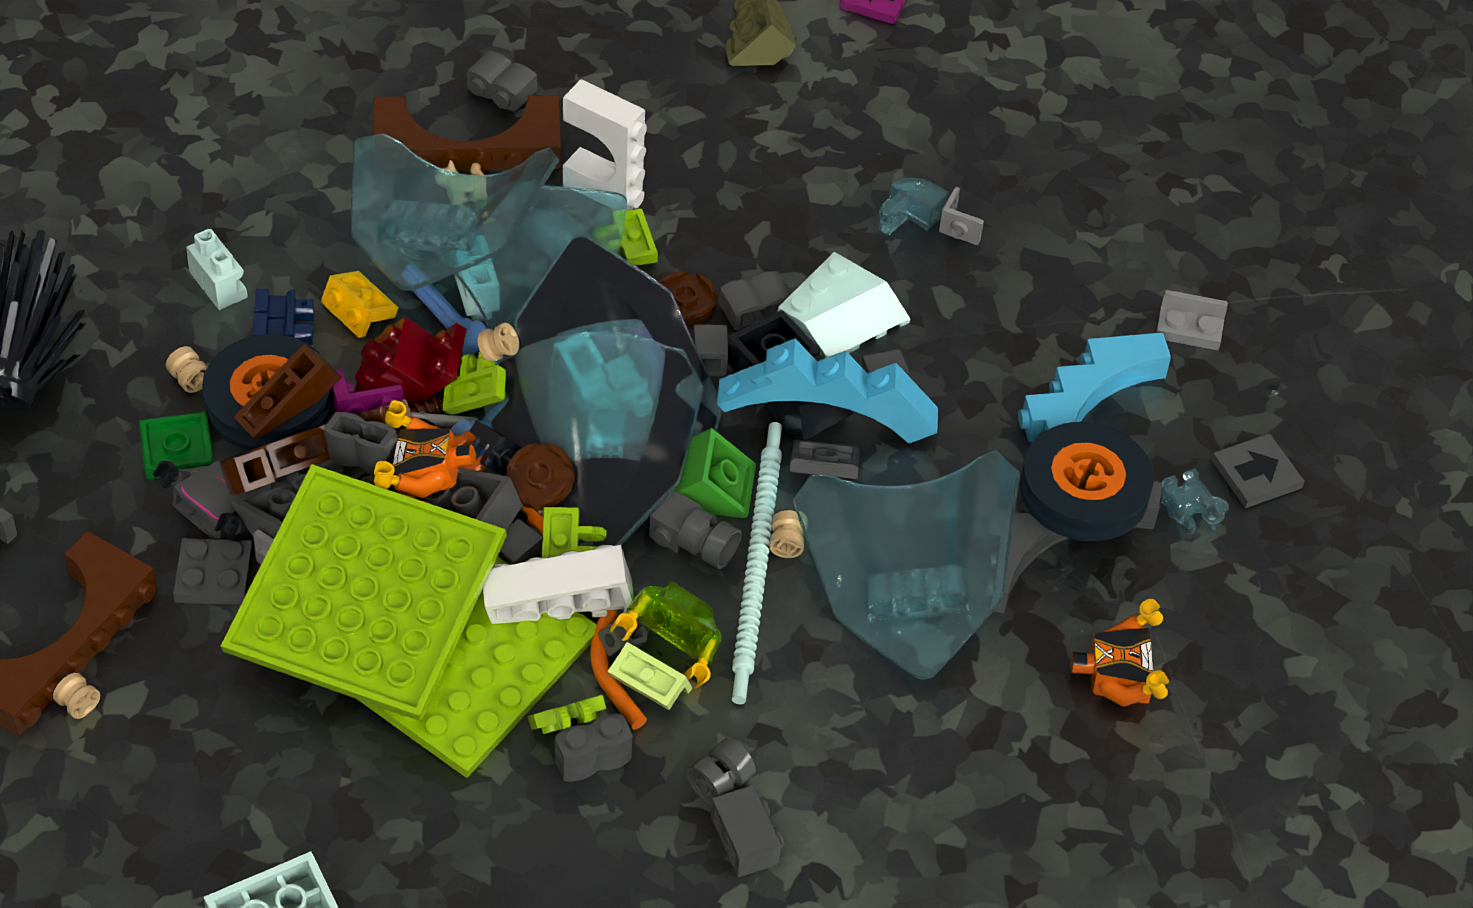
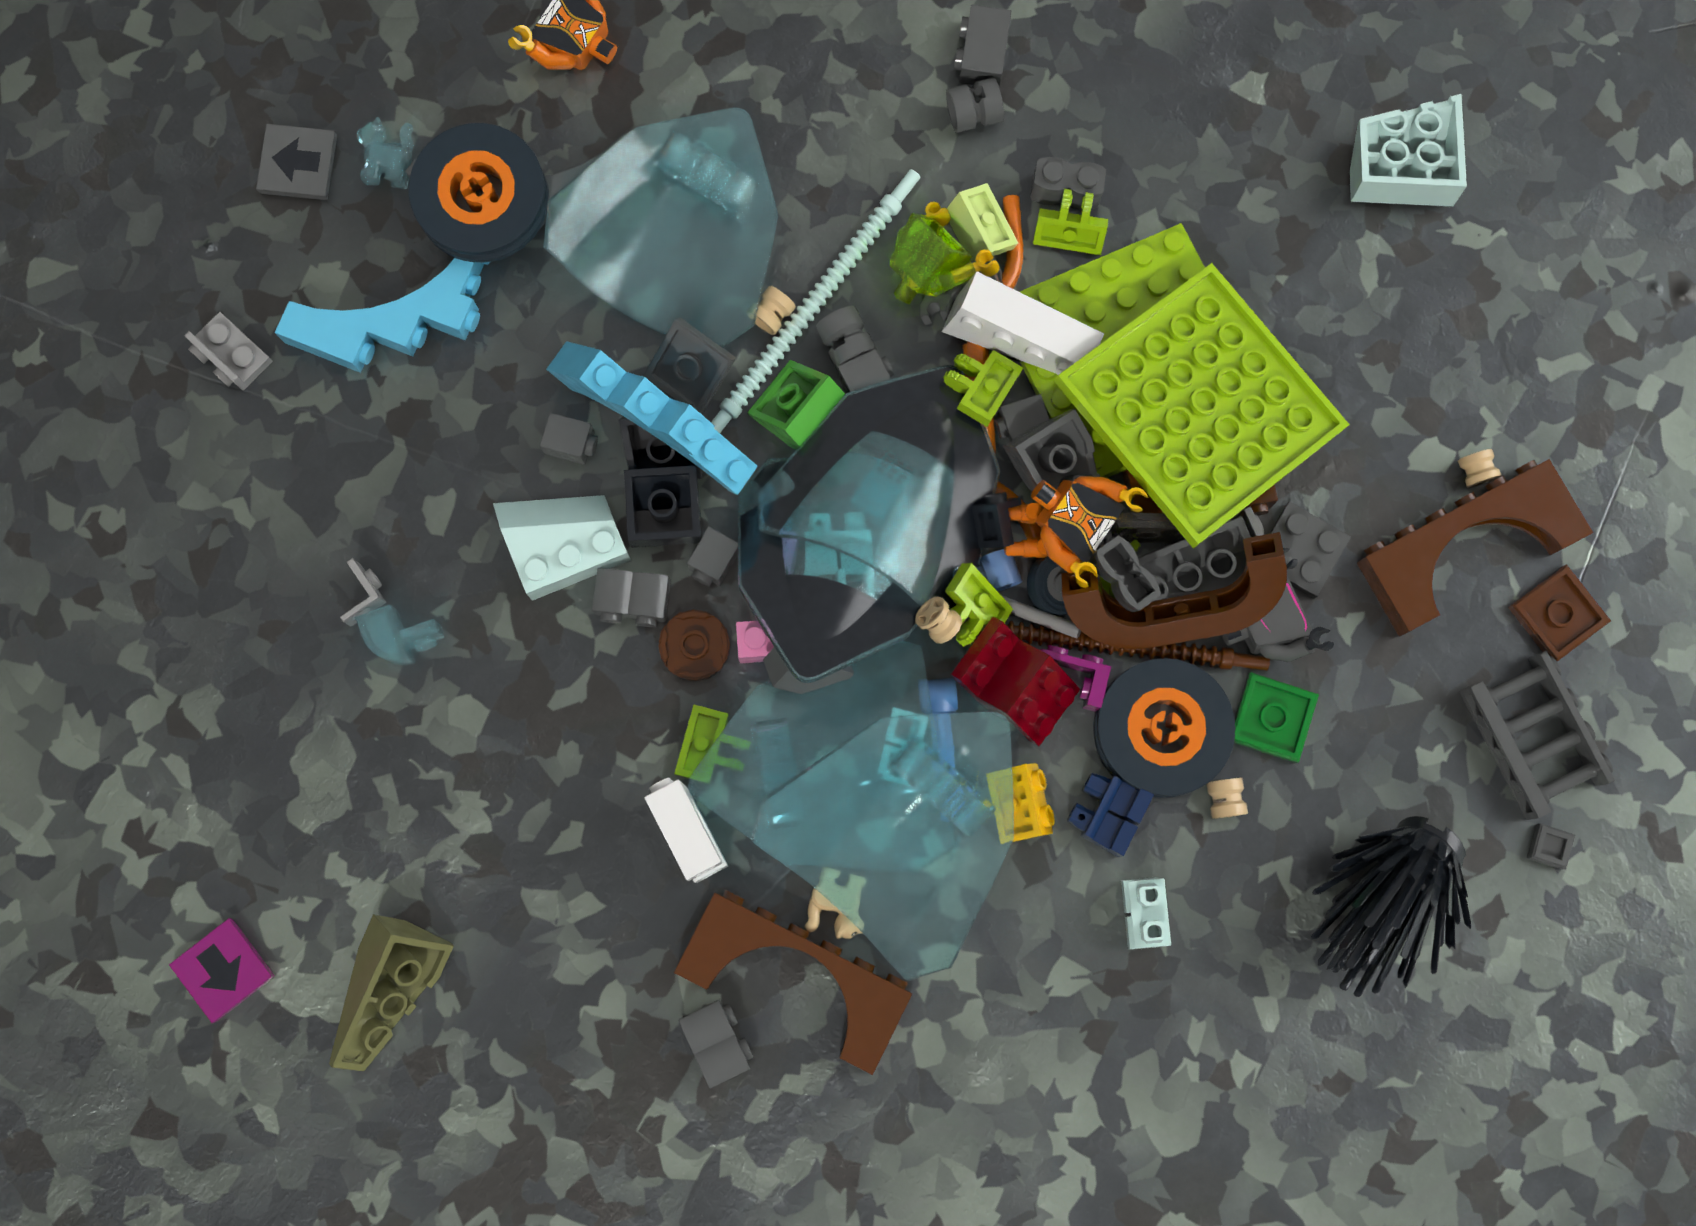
camera: 150 degrees left, 30 degrees up
reddish brown slope [234,344,341,440] -> none
reddish brown tile [506,443,575,510] -> none

